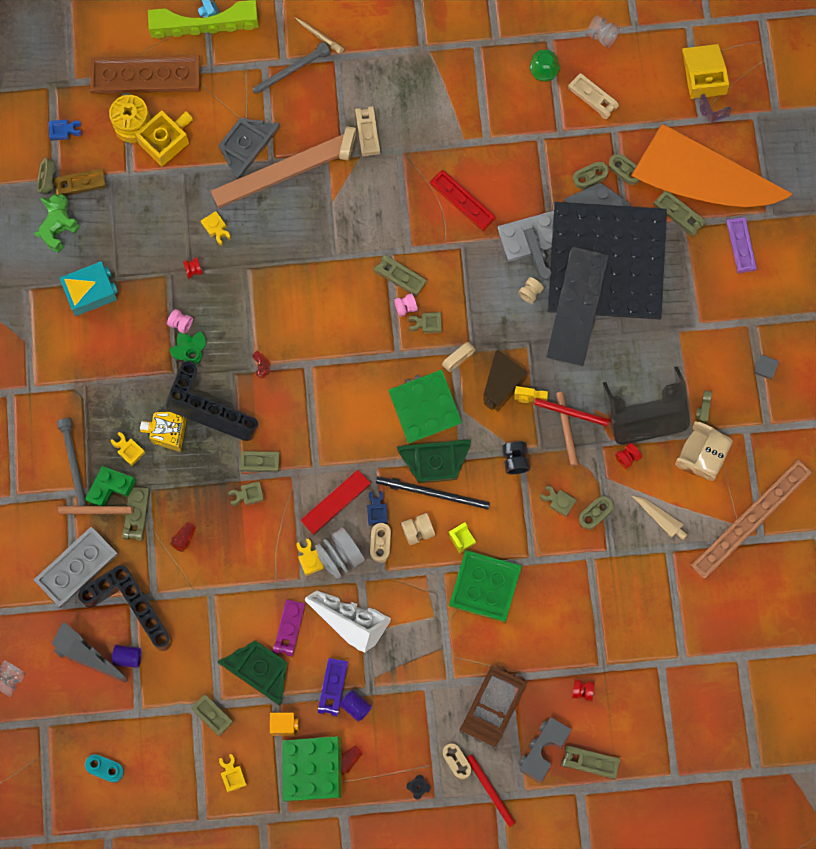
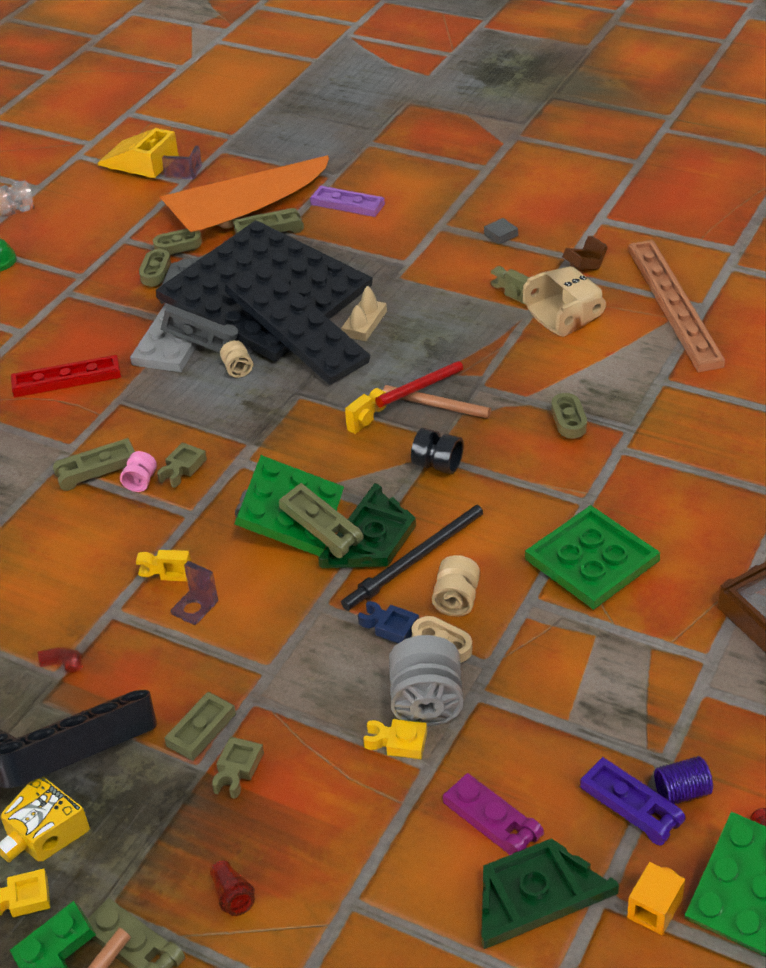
camera: 60 degrees left, 30 degrees down
red tile [300,470,371,536] -> none
white wedge [305,591,391,652] -> none
tan beam [442,342,476,372] -> none
neon yellow panel [449,522,476,554] -> none
dark brown slope [483,350,527,412] -> none
olive plate [540,486,577,517] -> none
tan plate [568,73,619,119] -> none
clear smoke windscreen [603,366,690,445] -> none
red wheel [615,443,642,469] -> none
tan bar [632,496,688,540] -> none
none -> yellow plate [136,550,194,581]
none -> bracket [170,561,219,625]
none -> olive plate [279,483,363,558]
none -> tan tile [341,286,387,341]
none -> reddish brown bracket [562,236,608,271]

